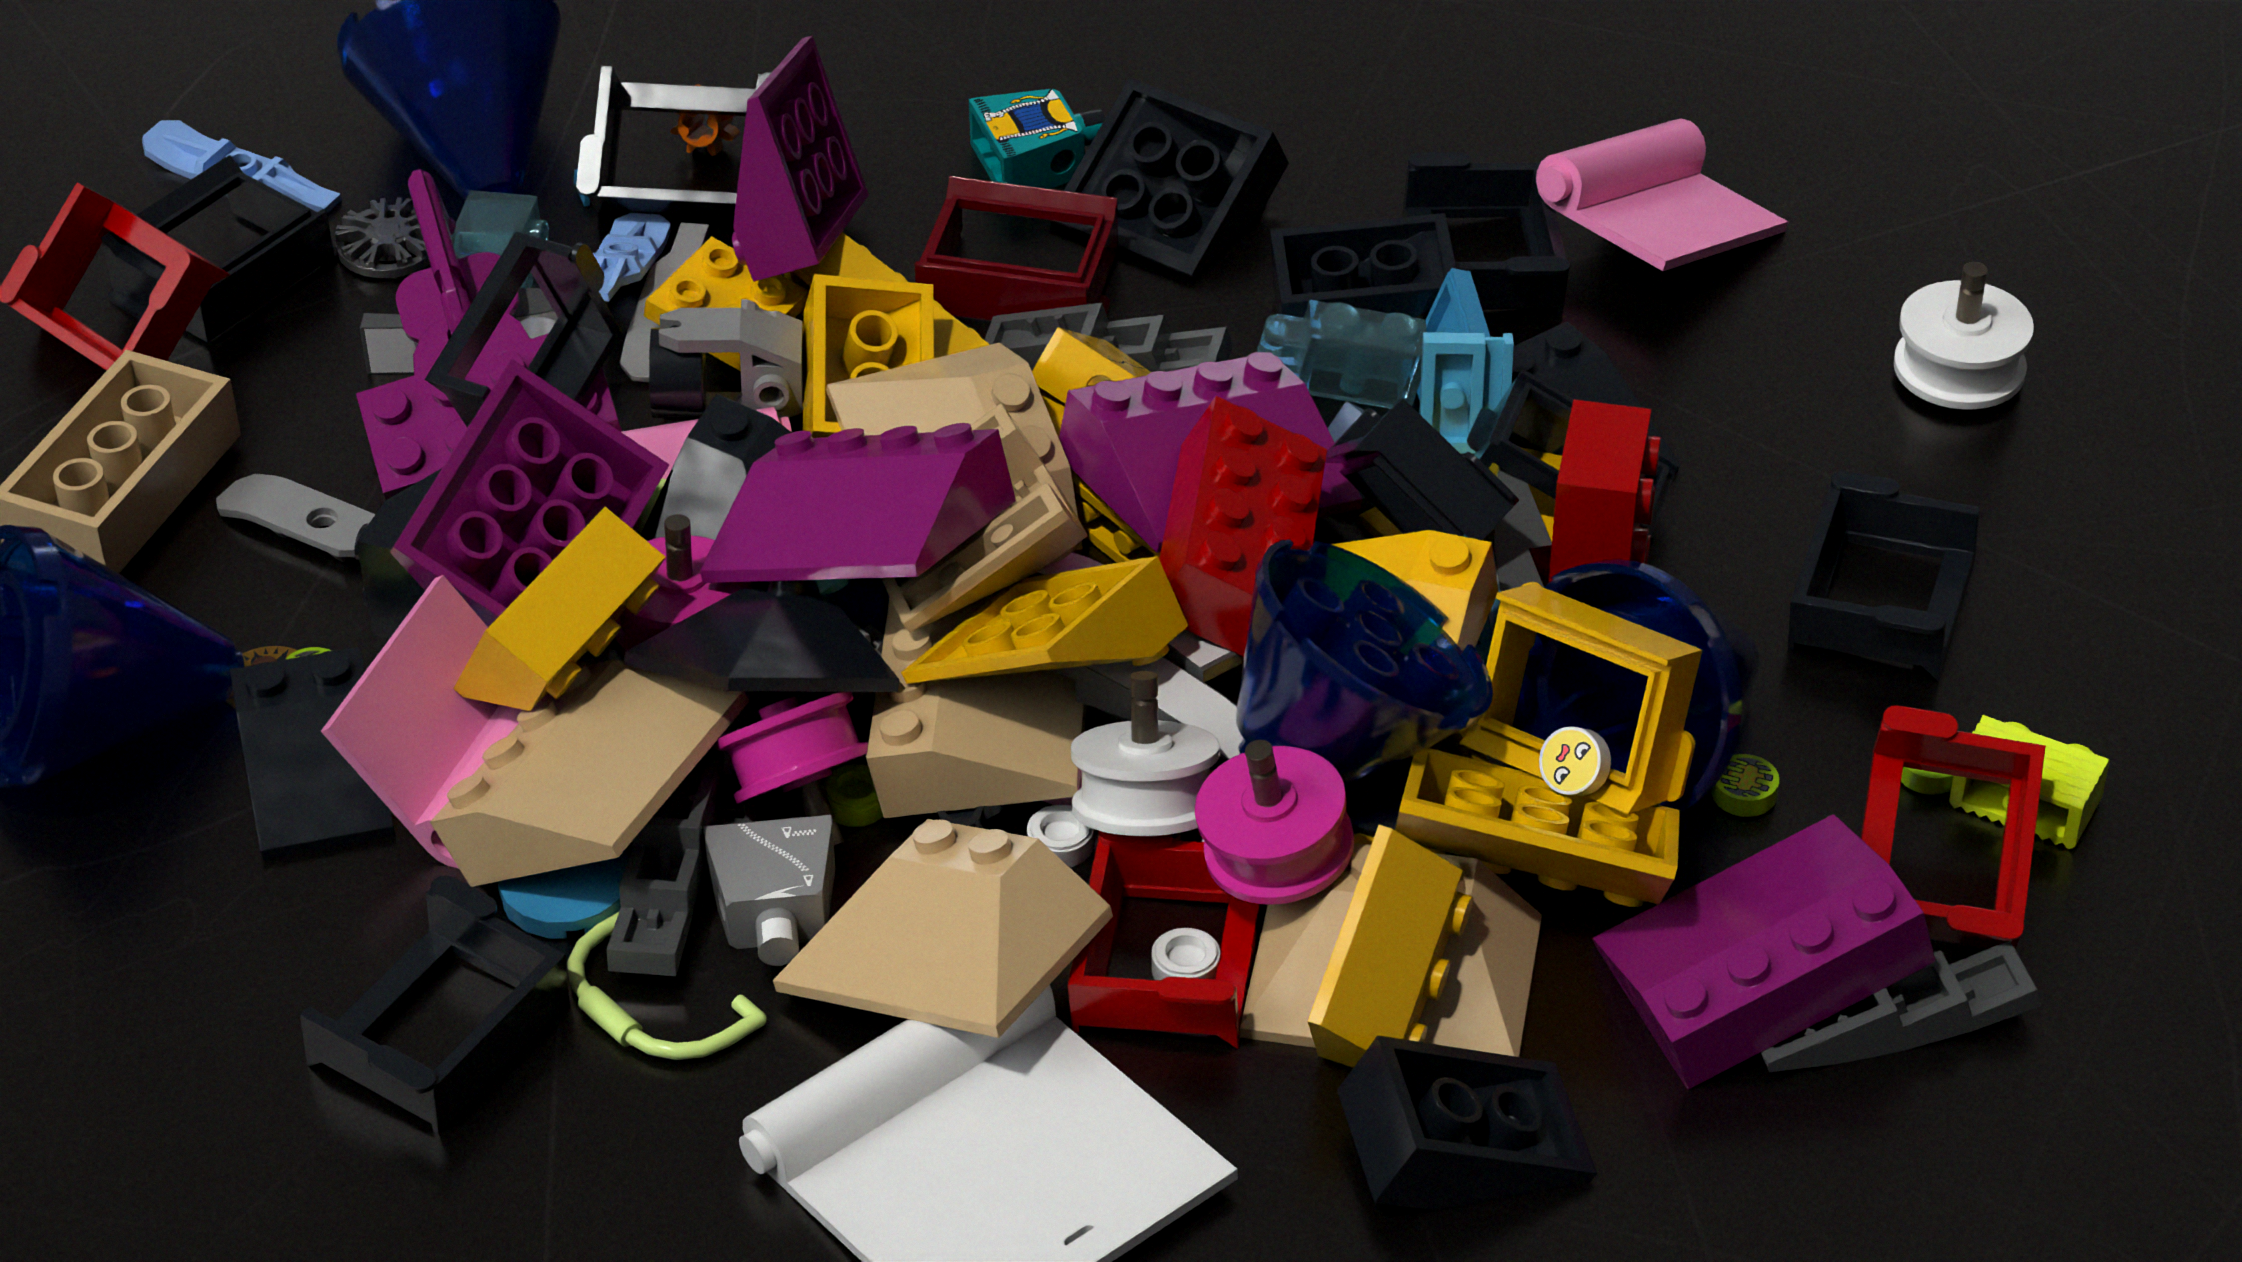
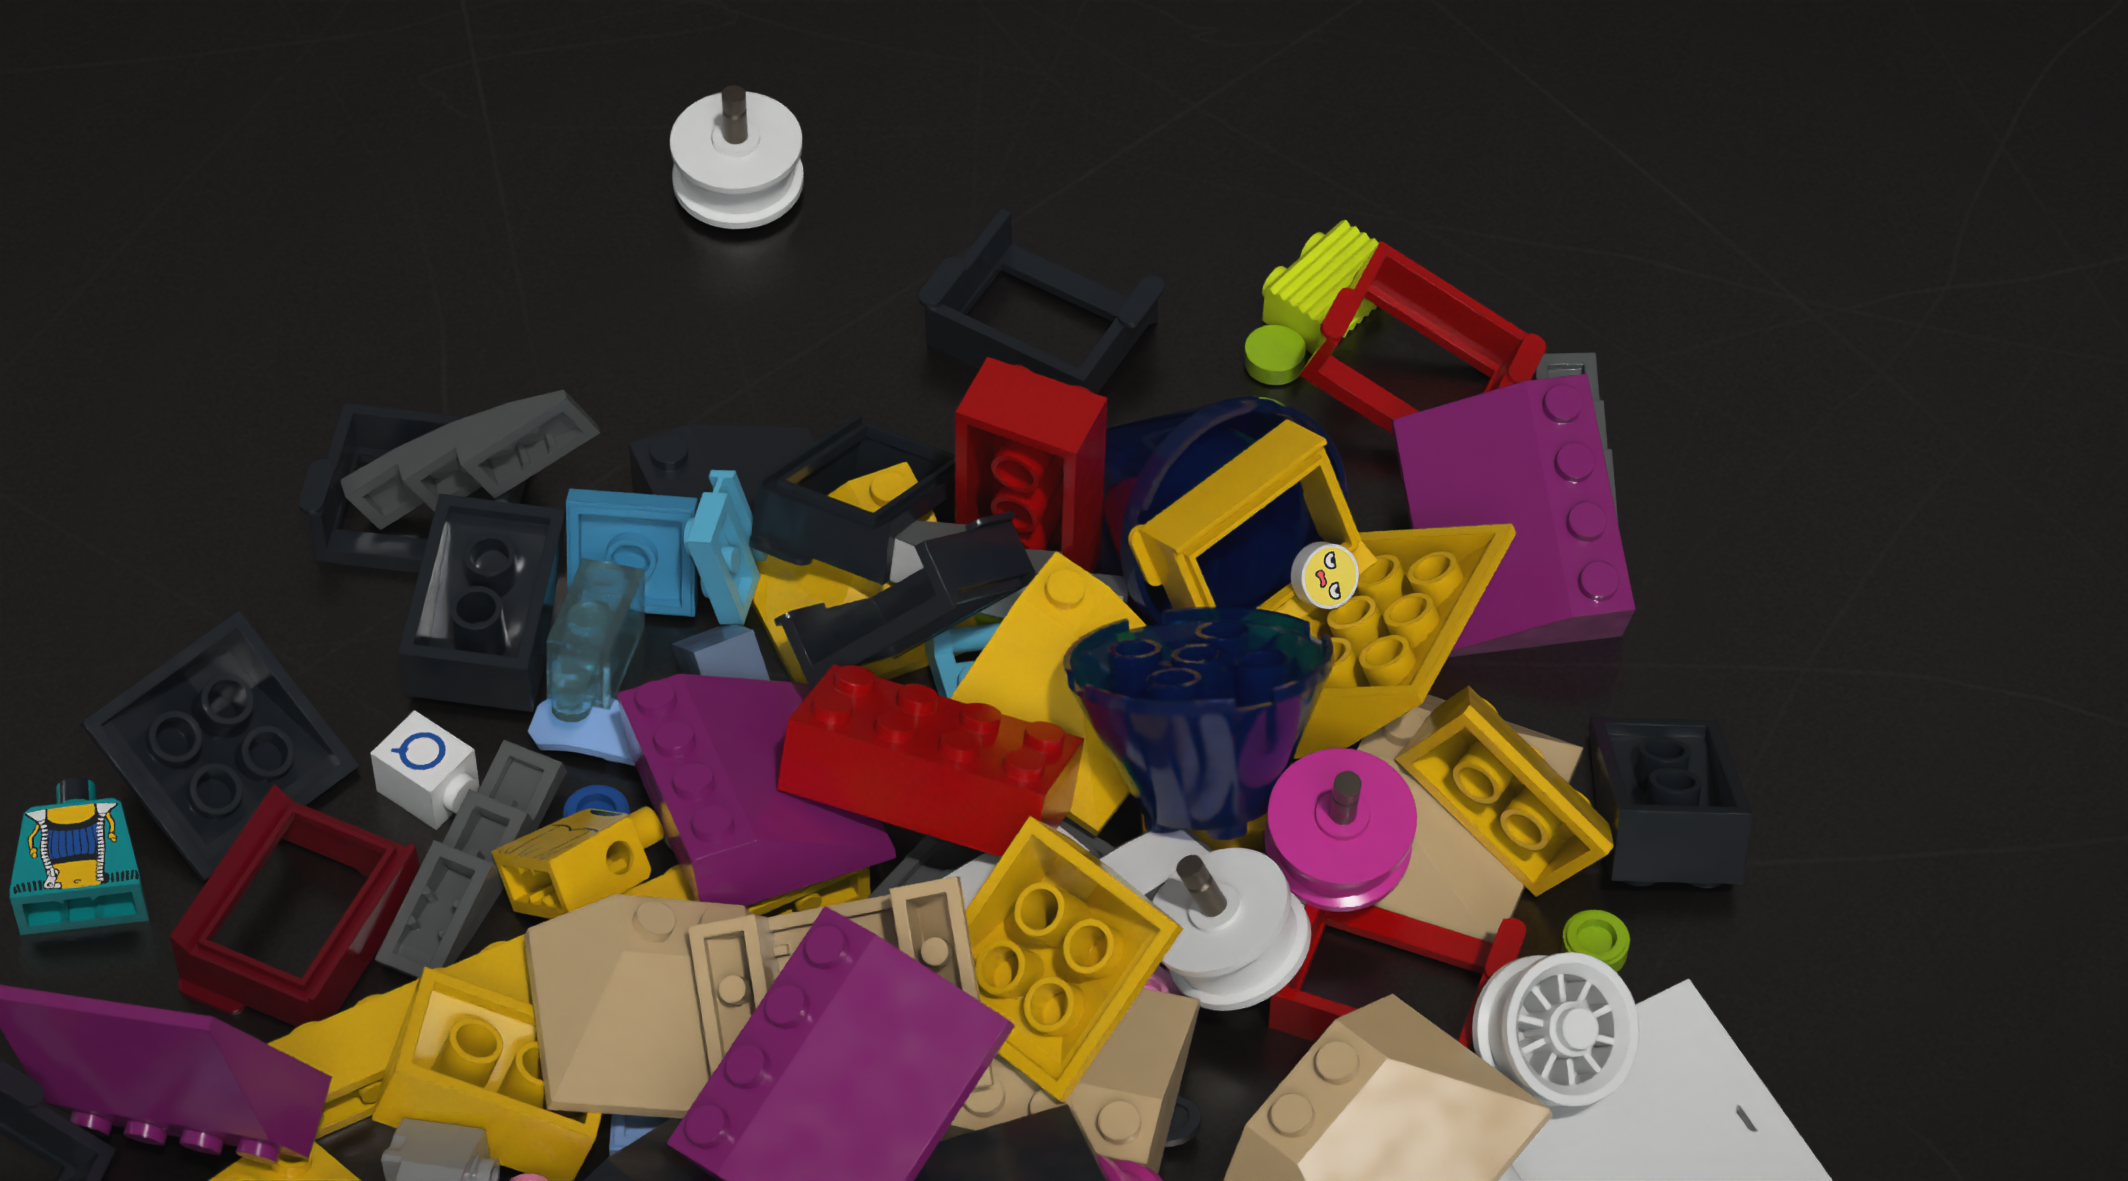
camera: 80 degrees left, 10 degrees up
white tile [1027,805,1094,867] -> none
white tile [1152,928,1220,980] -> none
bright pink door [1536,118,1788,271] -> none
none -> dark grey slope [340,390,600,530]
none -> white brick [371,710,480,830]
none -> white wheel [1472,952,1639,1107]
none -> lime tile [1560,910,1630,973]

